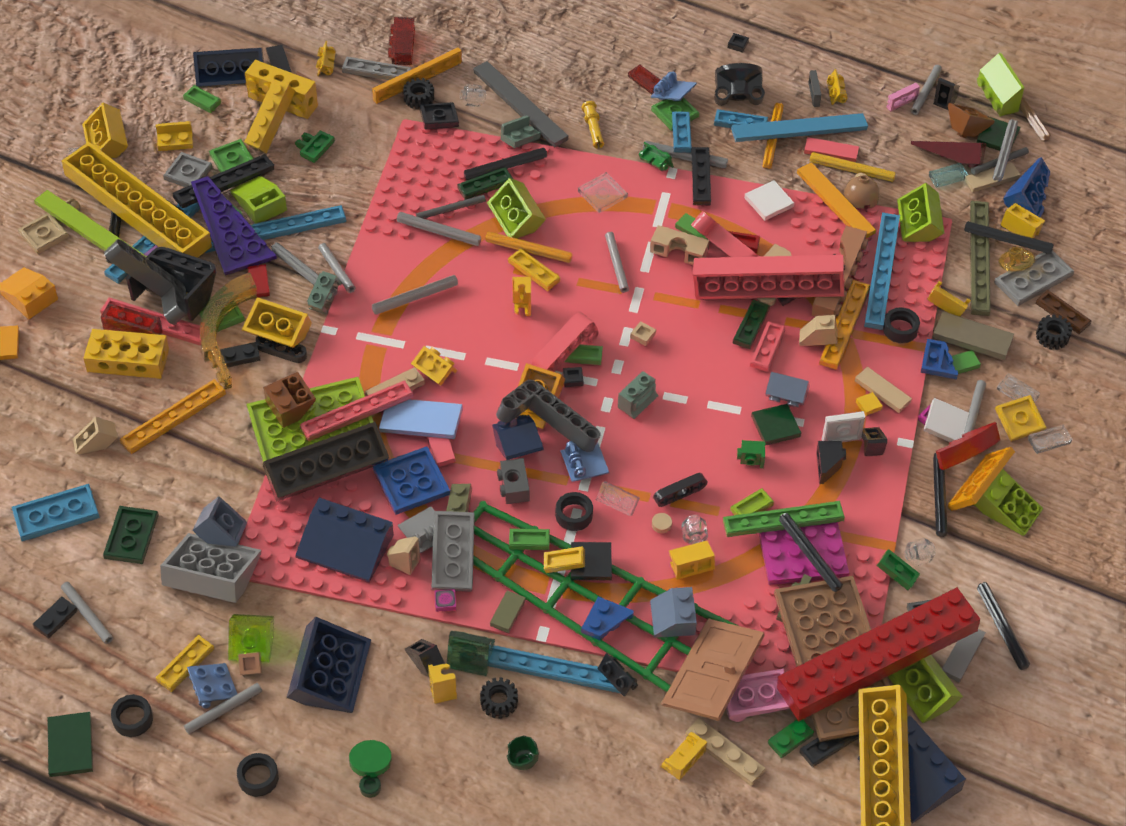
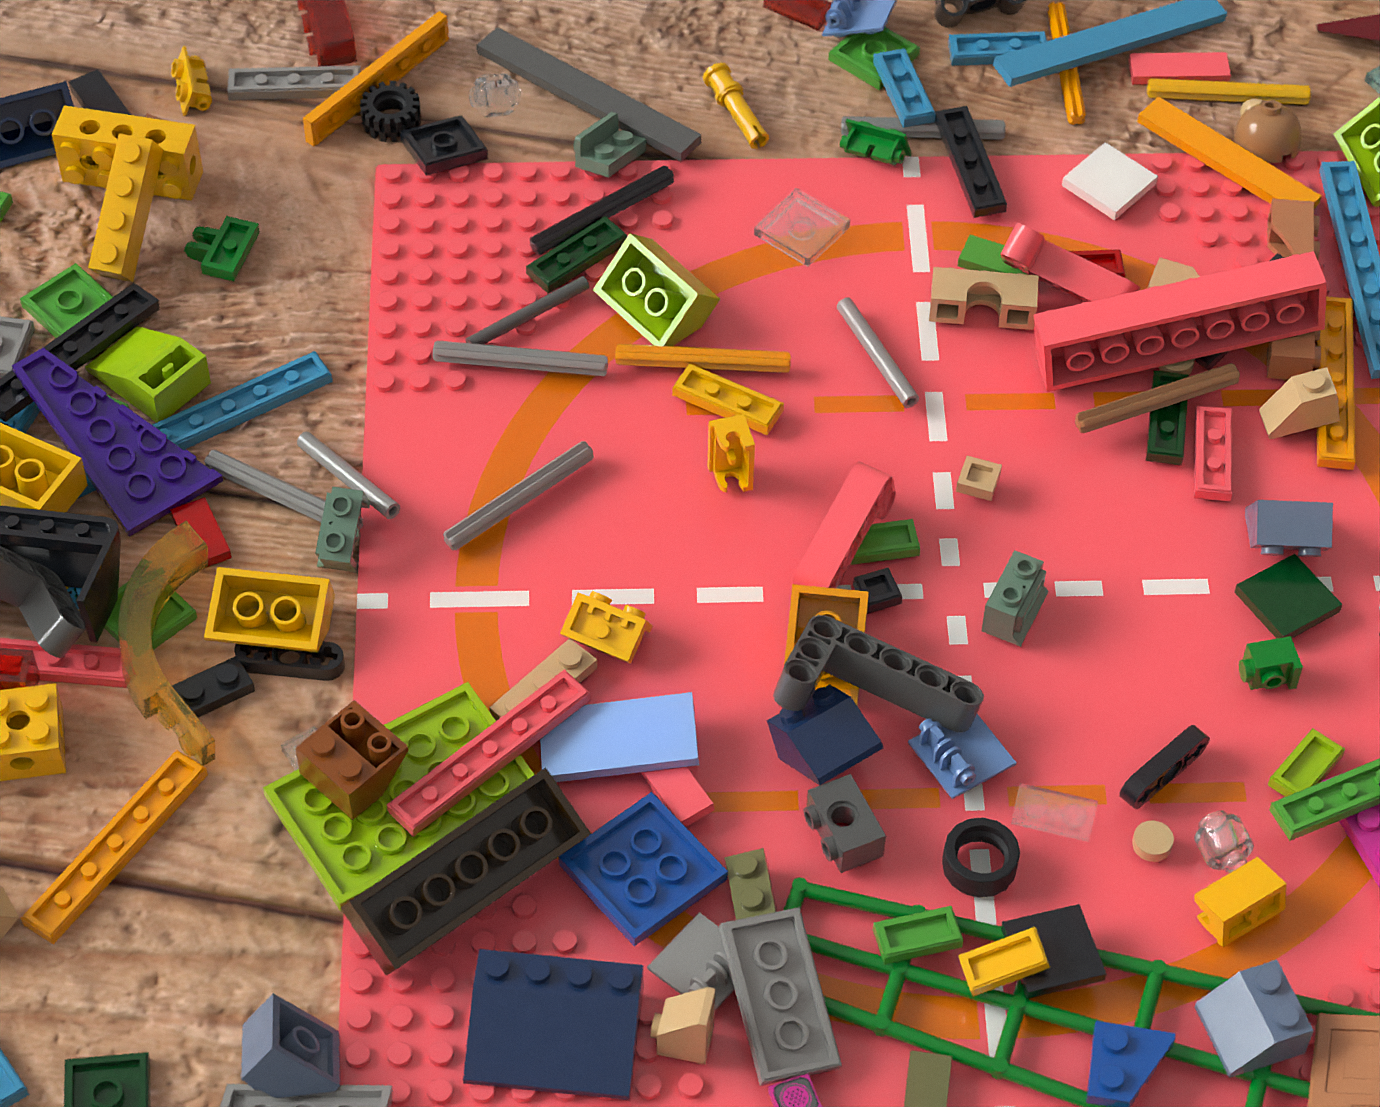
camera: 15 degrees left, 0 degrees up
none -> medium nougat axle [1075,363,1240,433]

